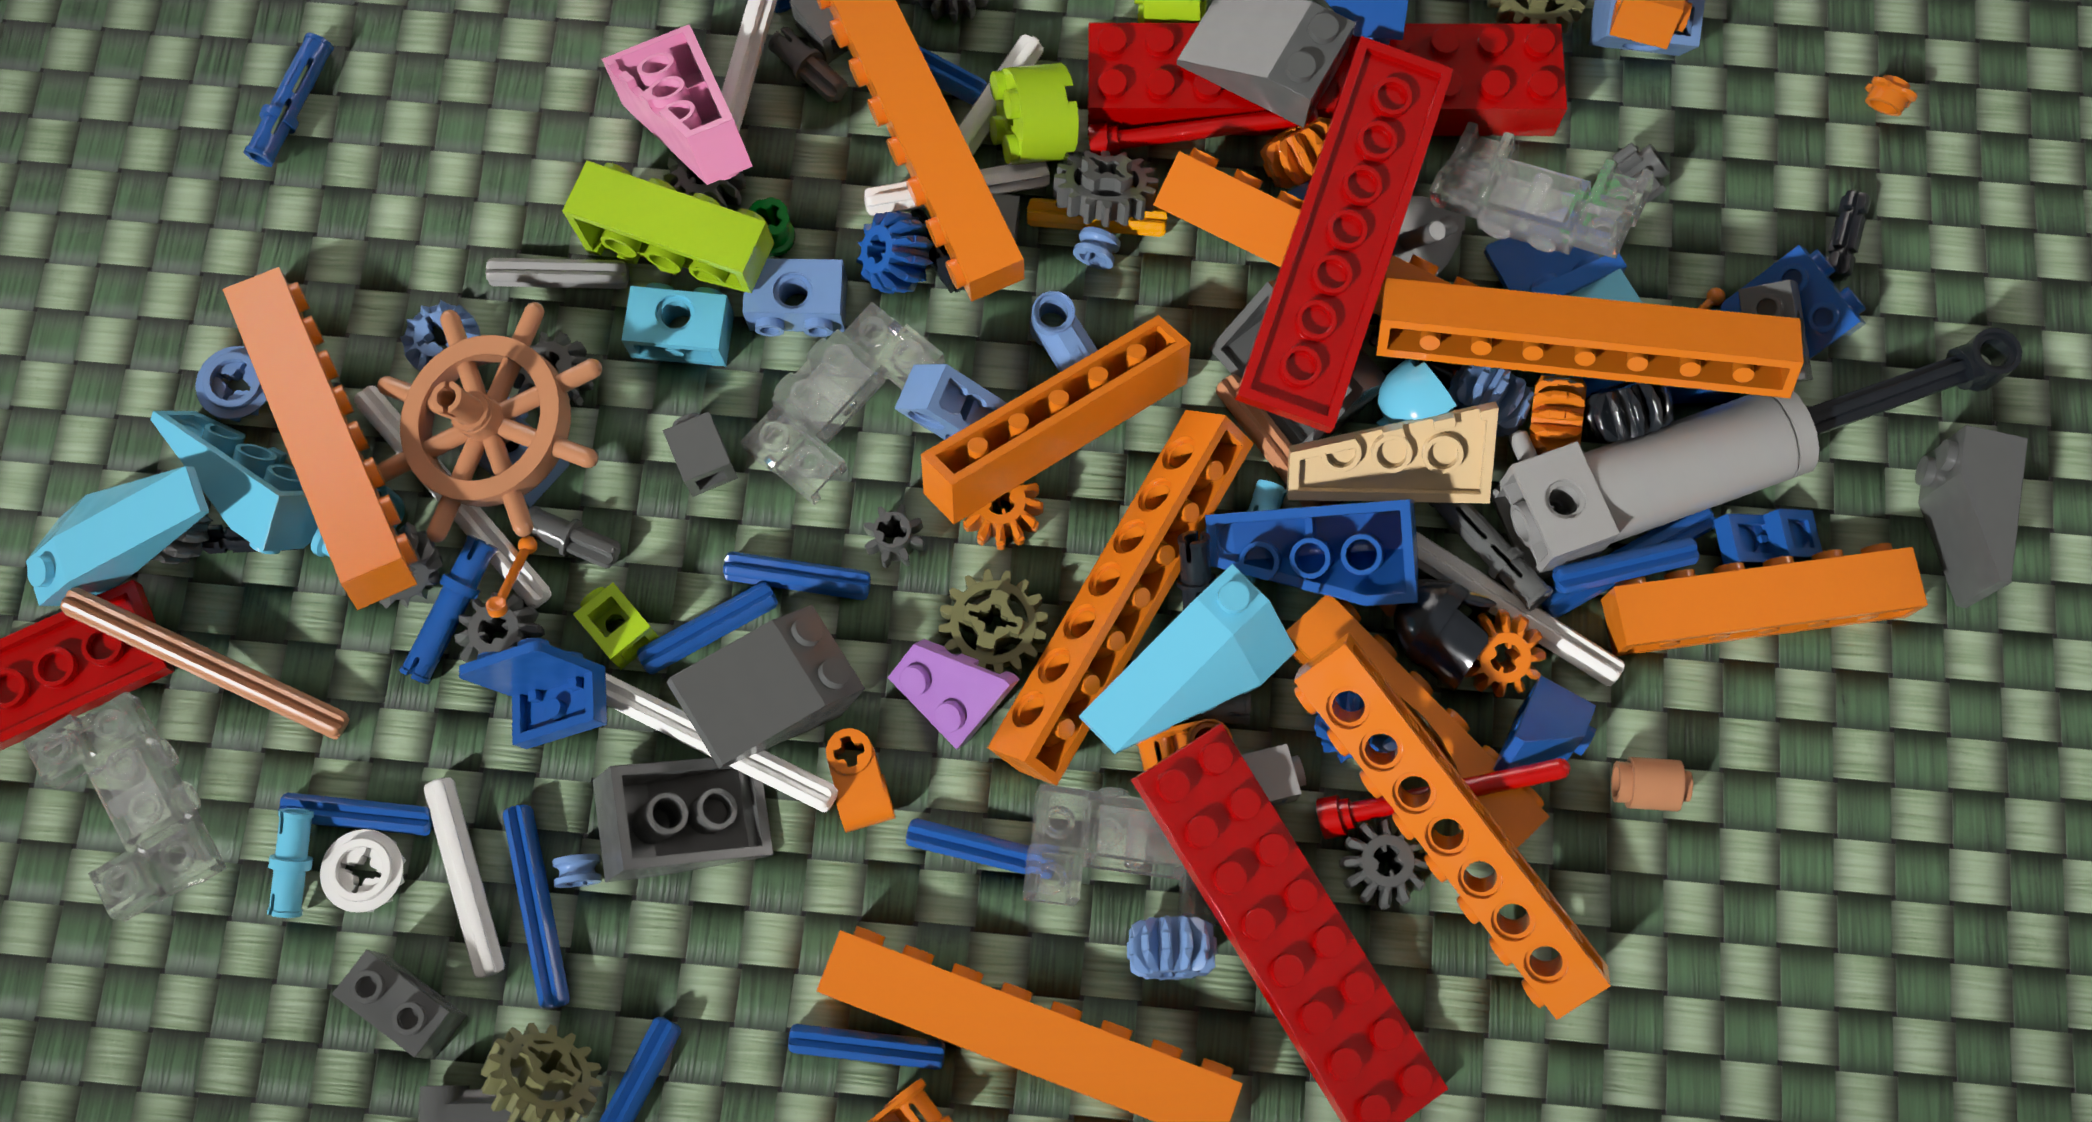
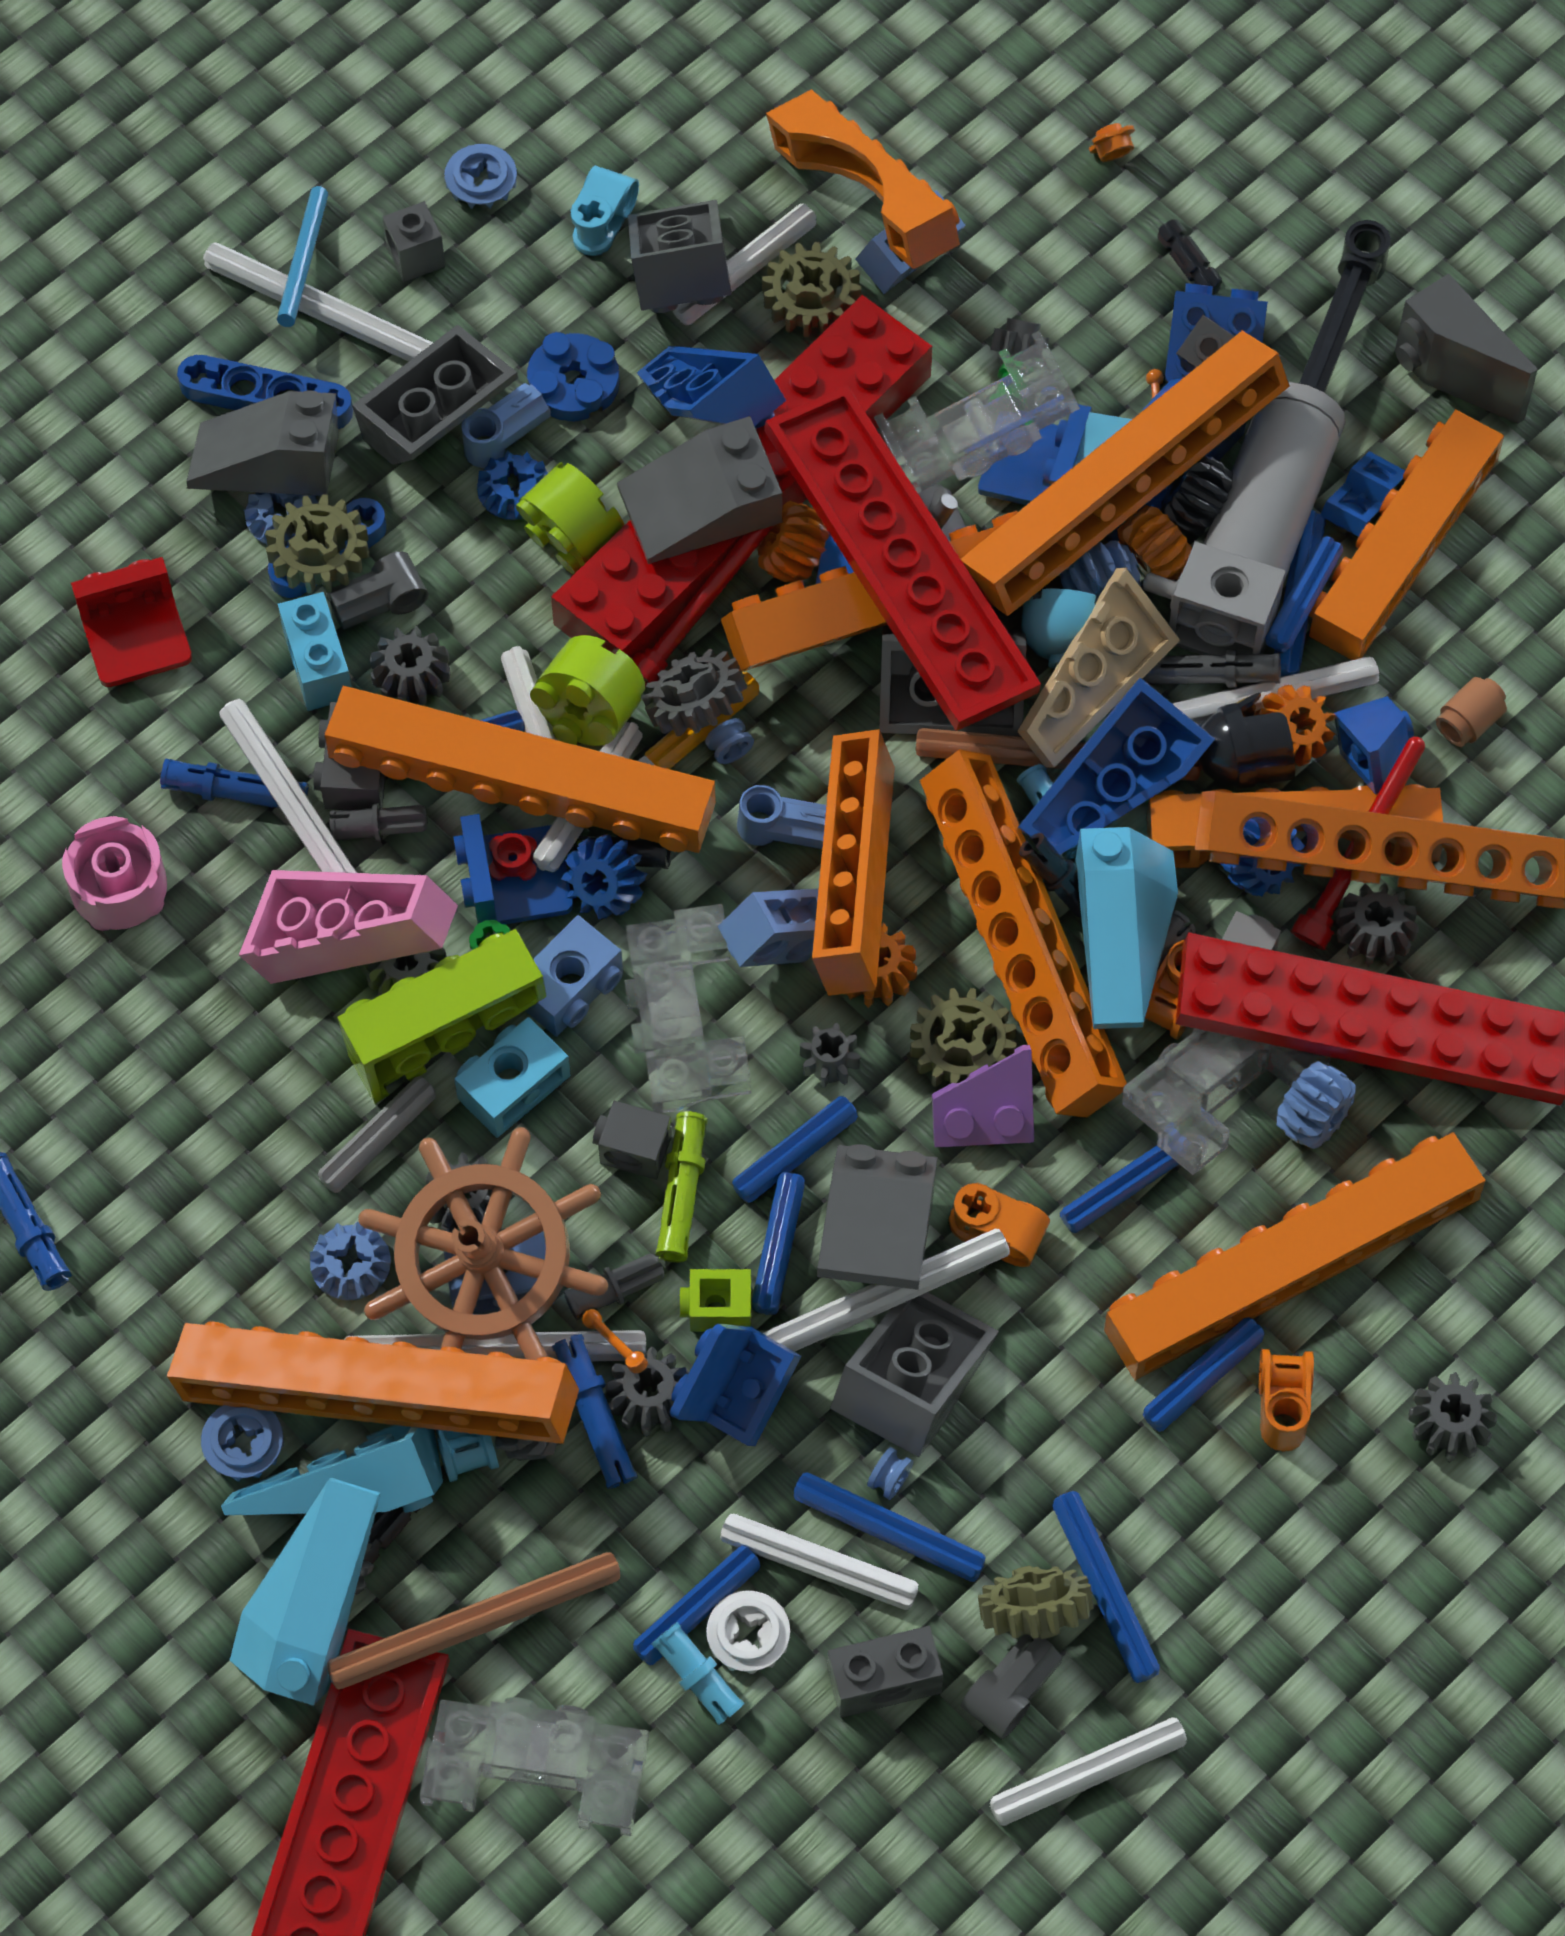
camera: 50 degrees left, 10 degrees down
none -> blue bracket [453,814,573,925]
none -> red plate [489,833,537,881]
none -> lime pin [655,1111,708,1263]

